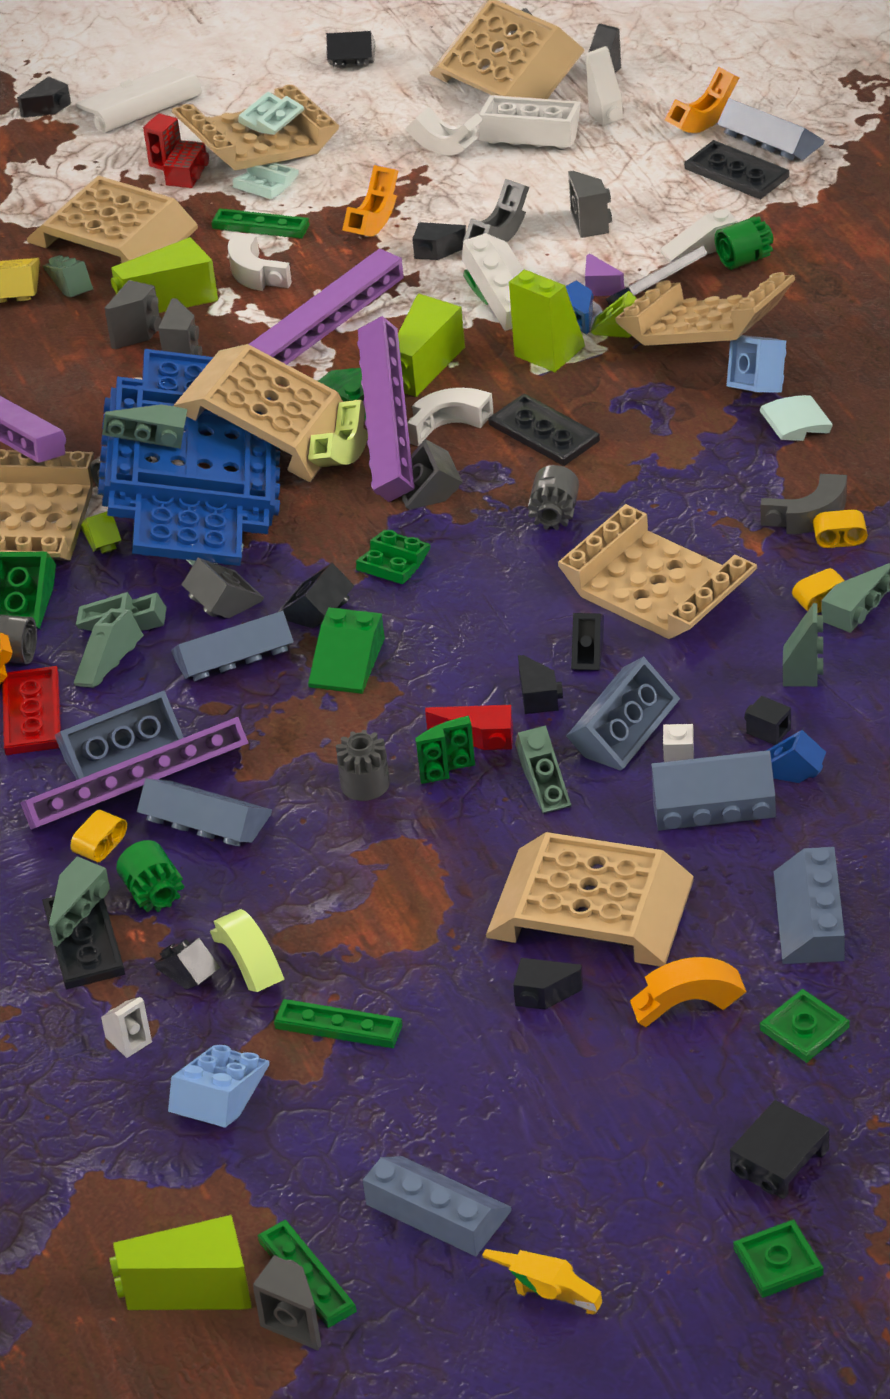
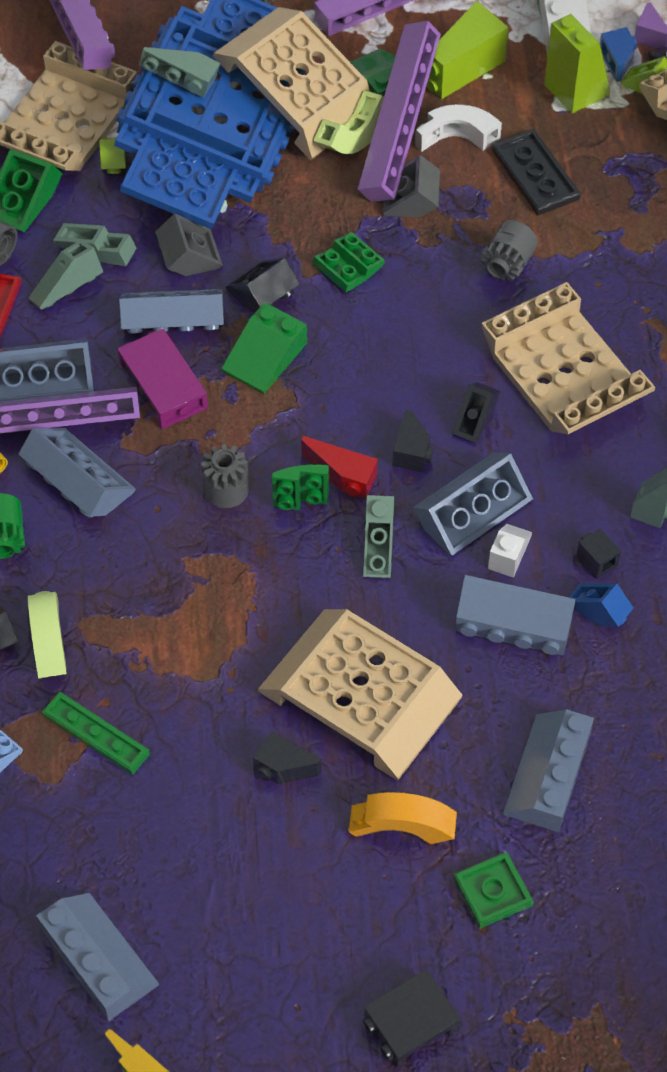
camera: 15 degrees right, 15 degrees up
none -> magenta panel [117,329,208,429]

